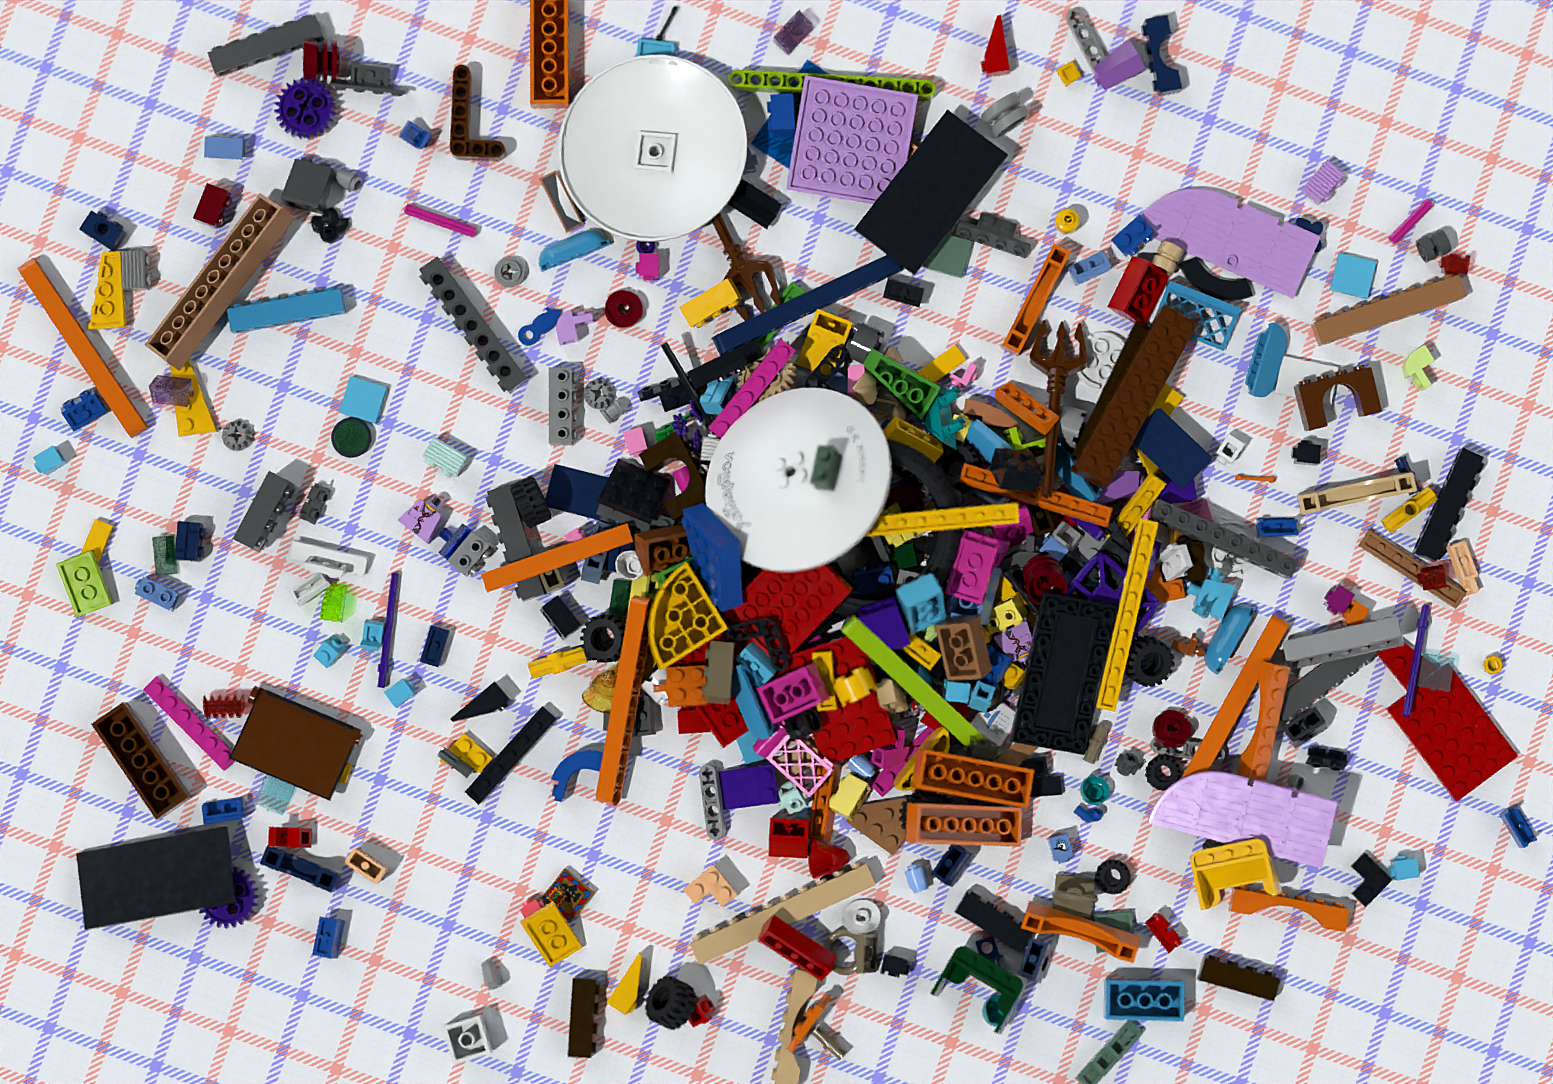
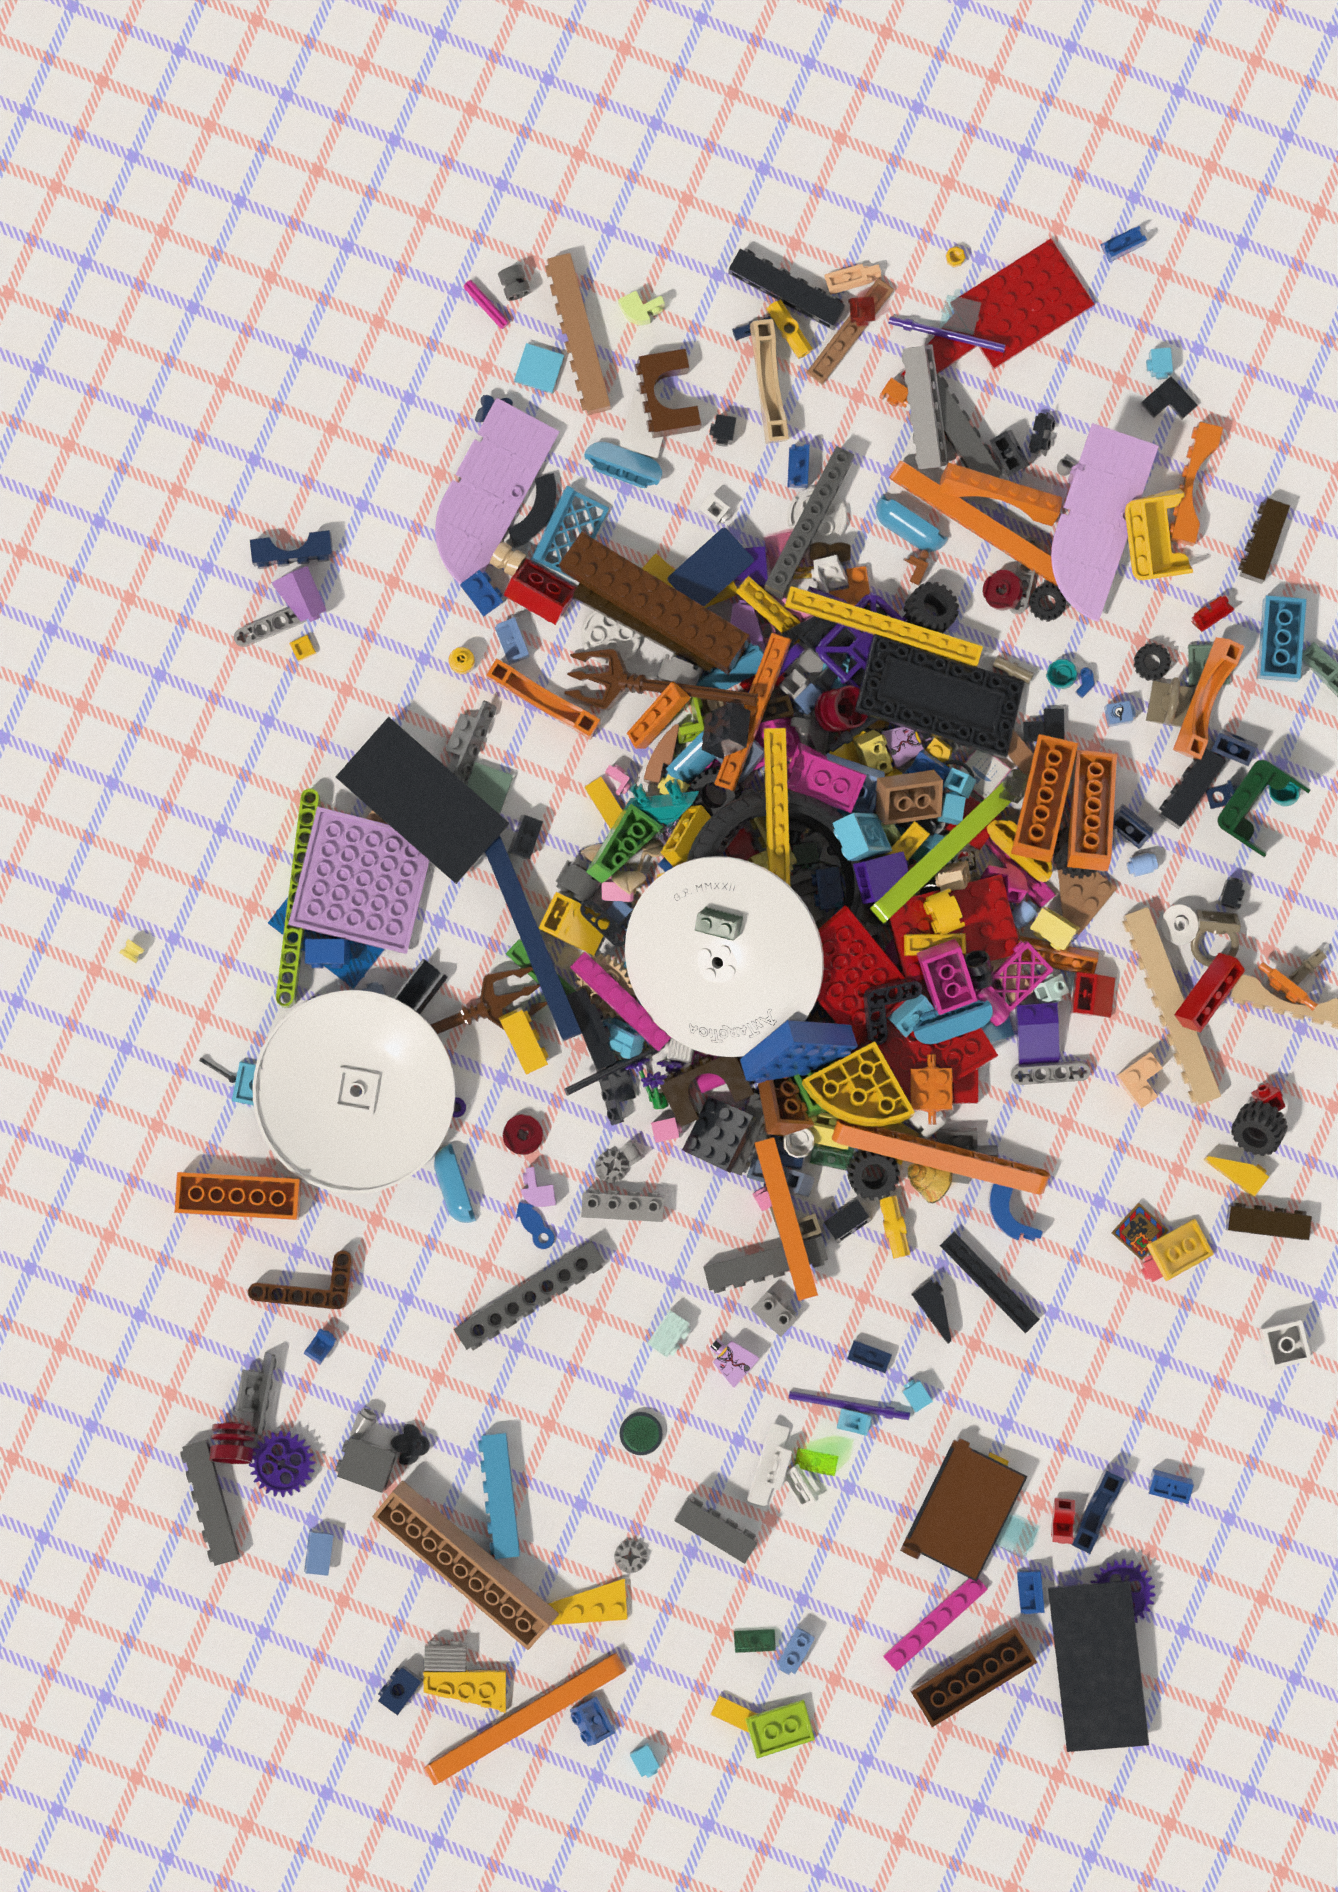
camera: 85 degrees left, 0 degrees up
hinge [149,375,194,407] -> none
dark blue brick [174,521,206,562] -> none
dark red brick [193,183,232,229] -> none
clear red piece [203,694,245,719] -> none
dark grey hinge [299,483,331,525] -> none
medium azure bracket [313,635,347,668] -> none
medium azure tile [339,376,387,424] -> none
light nougat brick [344,848,388,884] -> none
dark pink axle [404,204,477,238] -> none
clear blue tile [438,523,473,560] -> none
dark grey axle [438,747,474,778] -> none
yellow wing [440,733,493,773] -> none
light grey cone [481,960,503,990] -> none
light grey gear [494,257,525,288] -> none
black tyre [510,475,551,529] -> none
slope [539,170,583,233] -> none
dark blue sticker [545,464,616,525] -> none
dark pink brick [636,253,659,282] -> none
dark tan brick [702,641,734,704] -> none
clear purple hinge [773,10,814,55] -> none
red helmet [808,839,851,879] -> none
red slope [981,15,1010,78] -> none
light grey wheel [981,92,1030,138] -> none
dark grey gear [1114,752,1140,776] -> none
medium azure torso [1186,567,1236,621] -> none
orange hinge [1235,476,1276,483] -> none
lavender brick [1301,159,1345,205] -> none
magenta brick [1323,584,1355,616] -> none
clear red brick [1439,254,1470,277] -> none

